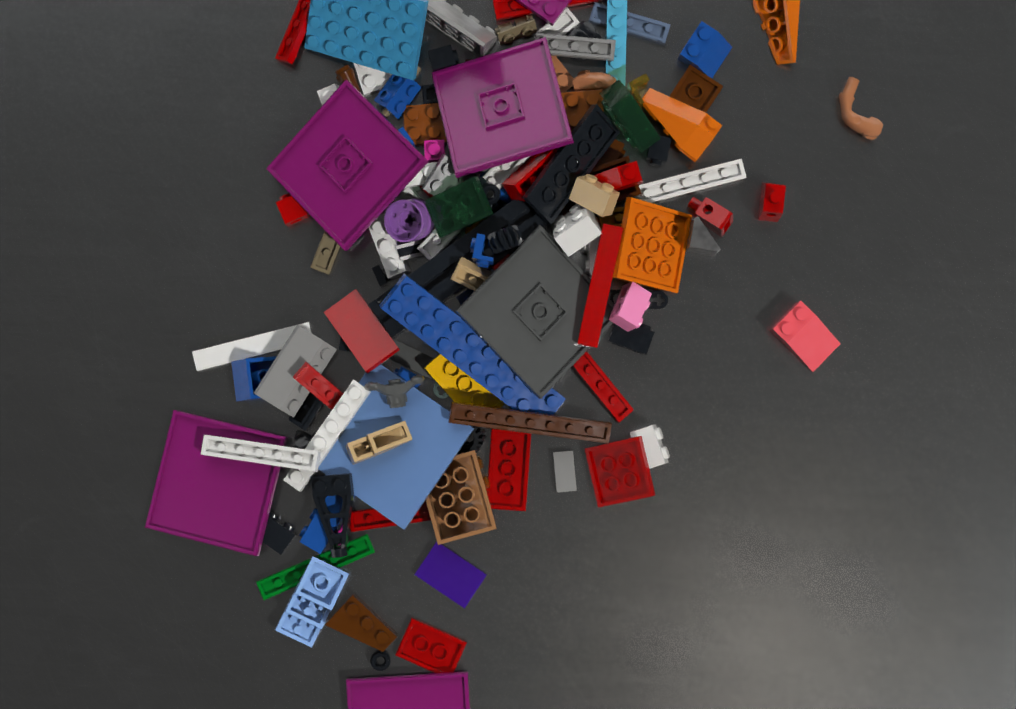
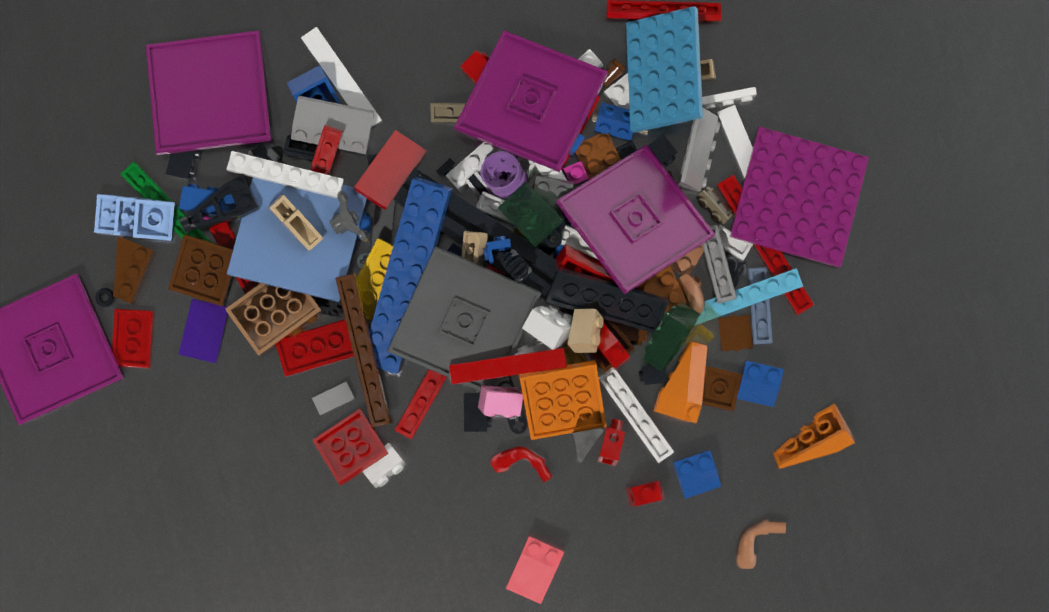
camera: 75 degrees right, 0 degrees up
white plate [201,435,321,472] -> none
none -> reddish brown plate [168,234,233,306]
none -> red piece [490,446,553,483]
none -> blue slope [672,450,721,499]
none -> reddish brown piece [718,315,753,352]

